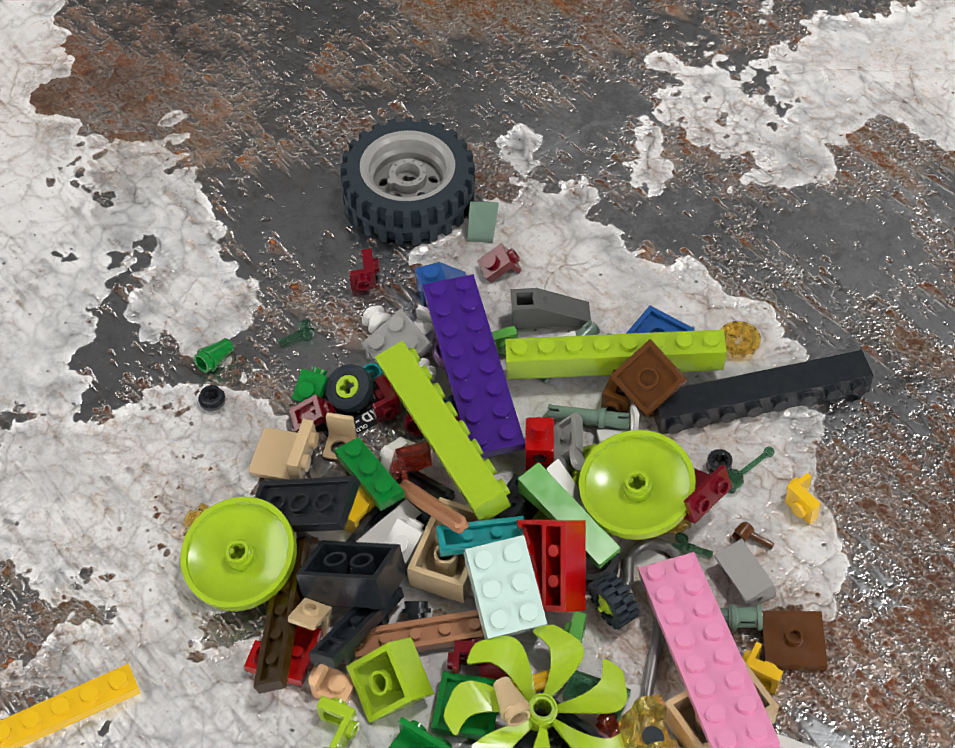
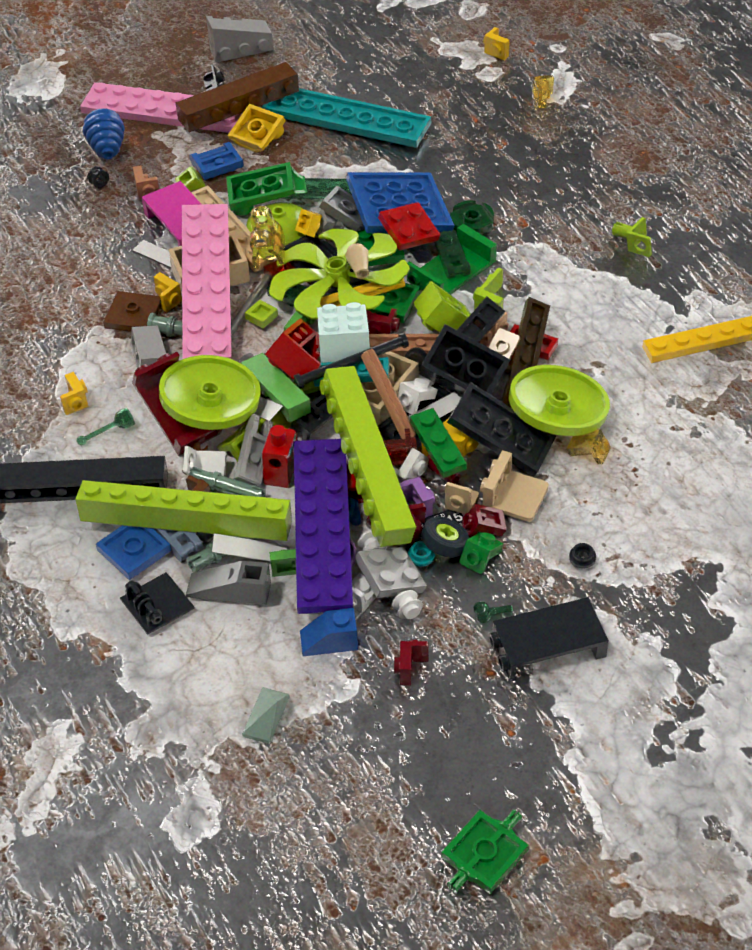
camera: 170 degrees left, 5 degrees down
green cone [194,338,234,373] -> none
black wheel [340,118,475,245] -> none
bracket [477,243,522,283] -> none
black wheel [588,571,640,630] -> none
reddish brown plate [610,339,688,418] -> none
black bush [706,449,733,474] -> none
clear yellow gear [720,321,761,358] -> none
reddish brown hand [732,522,775,549] -> none
none -> black hinge [120,572,195,635]
none -> lime plate [245,300,278,329]
none -> black bar [293,333,409,389]
none -> medium lavender bracket [400,476,435,518]
none -> green plate [441,809,529,894]
none -> black panel [489,597,609,682]

